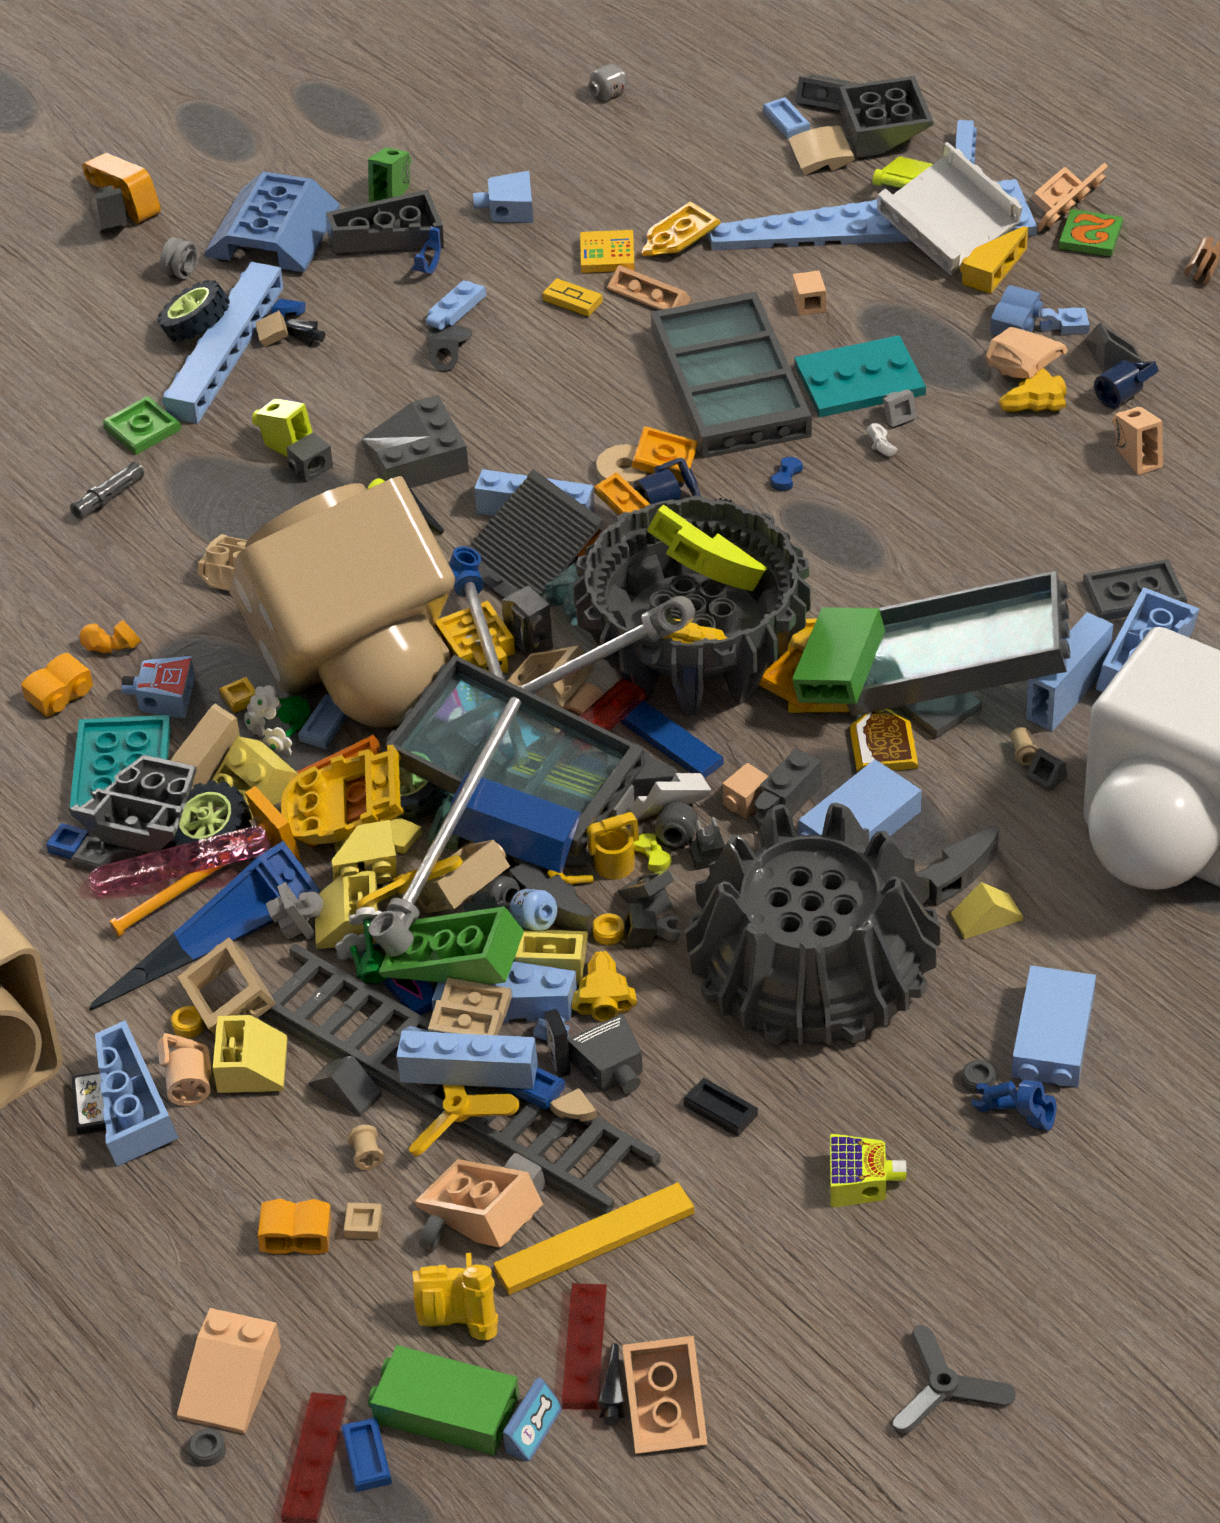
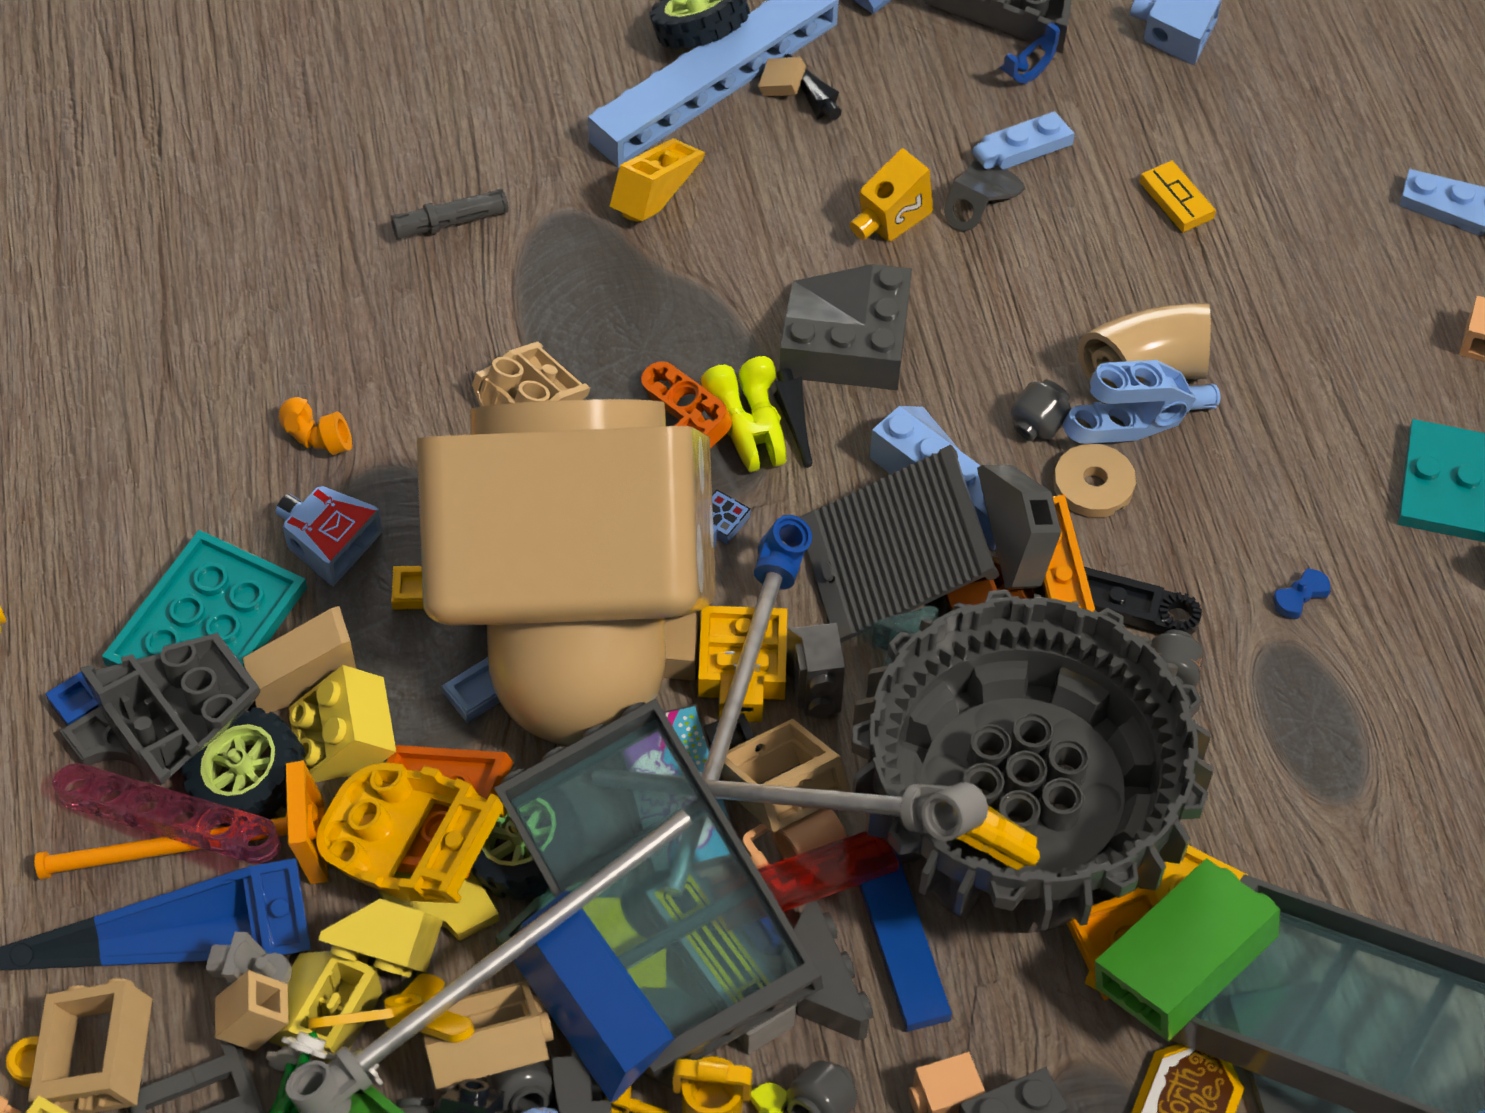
camera: 25 degrees right, 10 degrees up
light orange brick [21,653,93,717] -> none
bright green tile [103,396,181,455] -> none
white plant [244,685,310,758] -> none
neon yellow torso [252,399,313,457] -> none
blue tile [271,299,306,318] -> none
dark grey brick [286,432,333,482] -> none
yellow tile [580,230,635,273] -> none
light nougat slope [606,265,691,310] -> none
white slope [629,773,711,821] -> none
light orange tile [631,426,698,483] -> none
dark blue piece [633,458,700,504] -> none
yellow tile [642,202,721,256] -> none
neon yellow slope [647,505,767,591] -> none
window [651,292,812,459] -> none
white piece [866,423,898,457] -> none
none -> tan brick [215,970,288,1051]
none -> yellow slope [609,138,705,221]
none -> yellow torso [849,148,933,241]
none -> dark grey slope [977,465,1061,589]
none -> dark grey head [1011,379,1071,441]
none -> light blue piece [1063,360,1221,444]
none -> tan brick [1078,303,1211,389]

